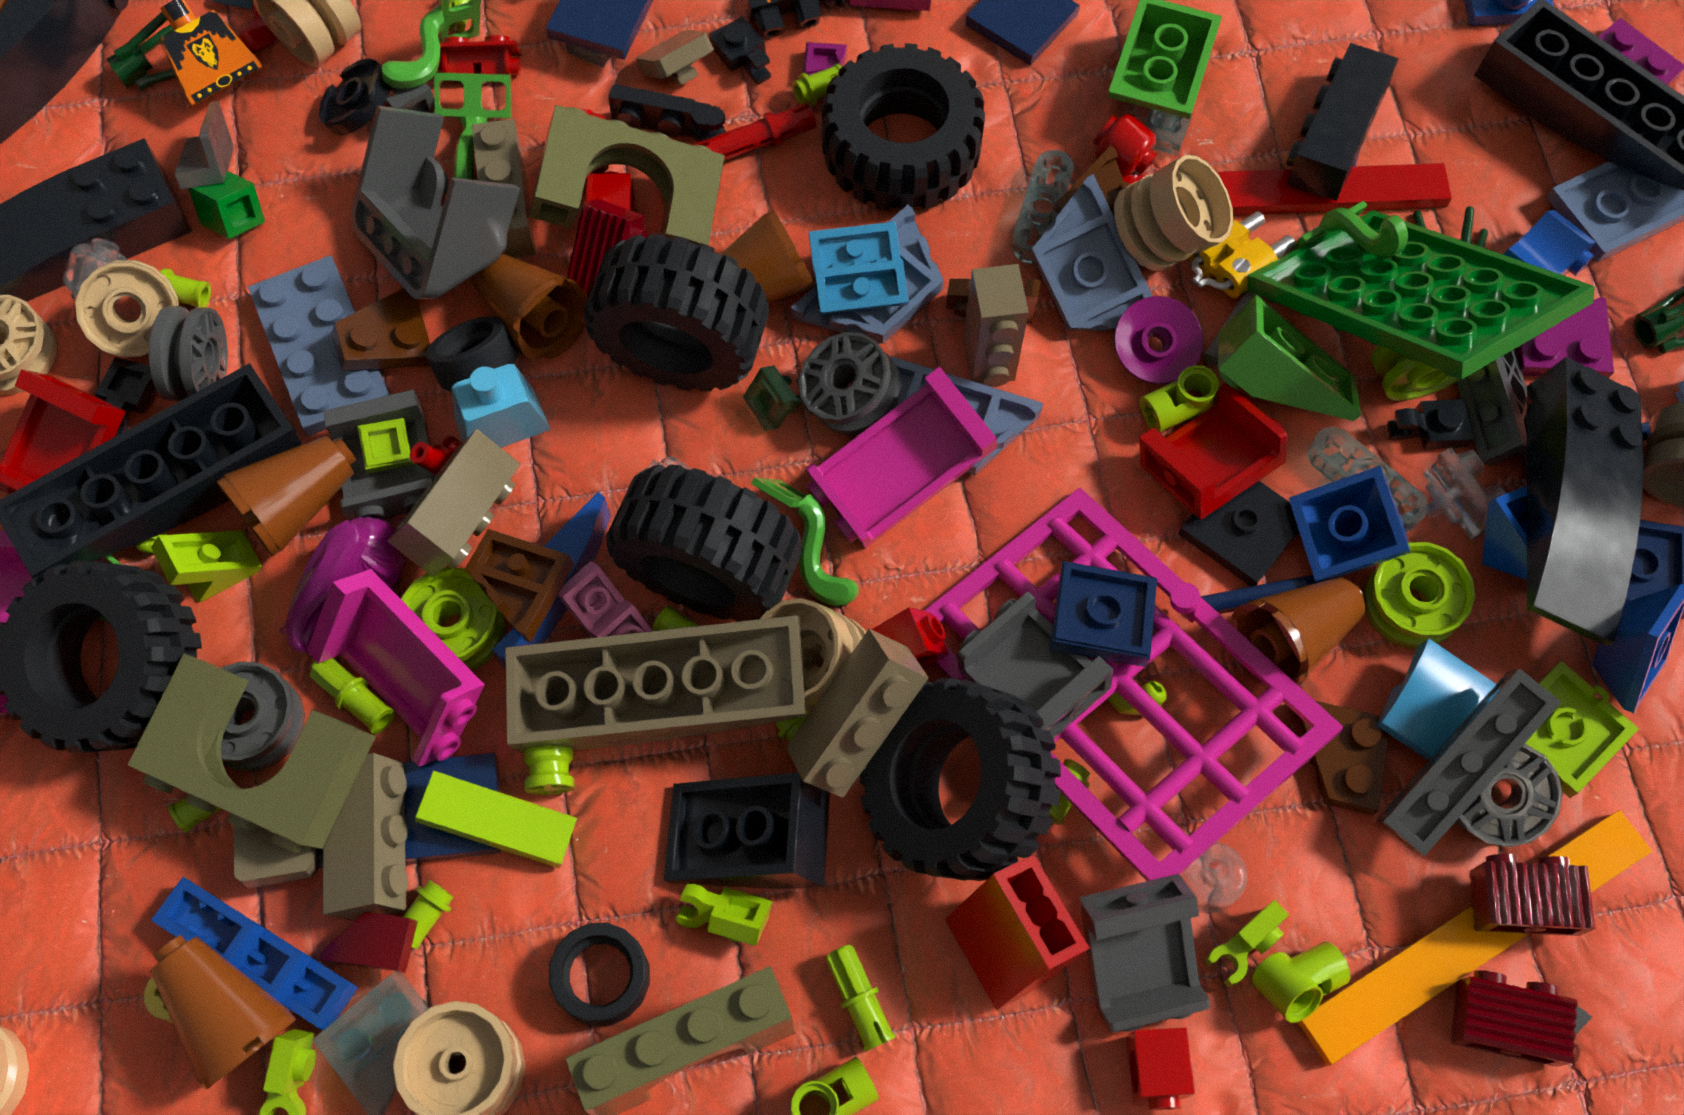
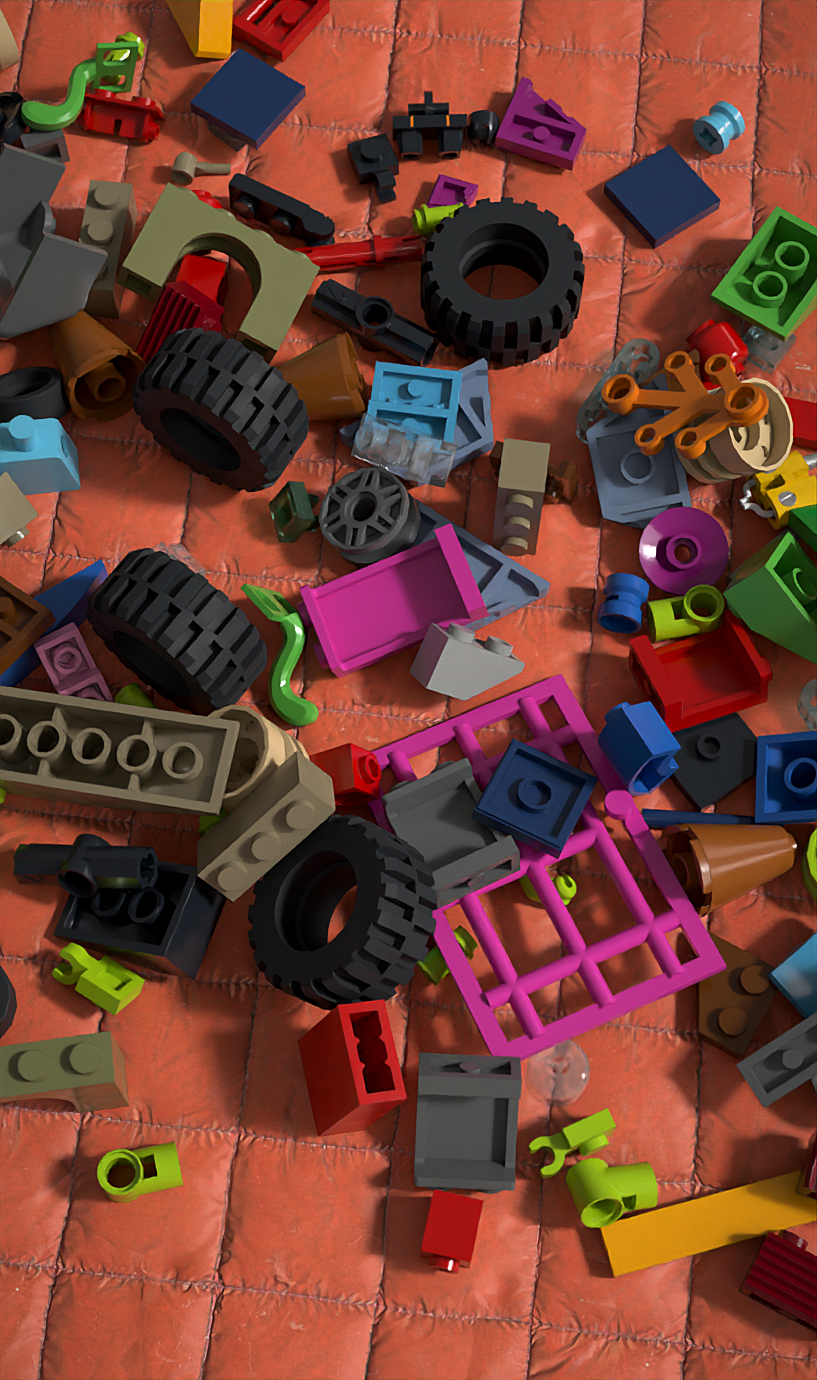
camera: 15 degrees right, 0 degrees up
bright green piece [434,73,512,180] -> none
dark tan piece [636,30,713,85] -> none
lime axle [826,945,896,1052] -> none
none -> black piece [13,833,158,898]
none -> dark tan hand [171,152,231,185]
none -> black piece [311,278,439,367]
none -> clear slope [351,413,458,488]
none -> light grey slope [409,622,525,701]
none -> blue wheel [597,573,650,634]
none -> blue brick [598,701,681,796]
none -> orange plant [601,351,769,459]

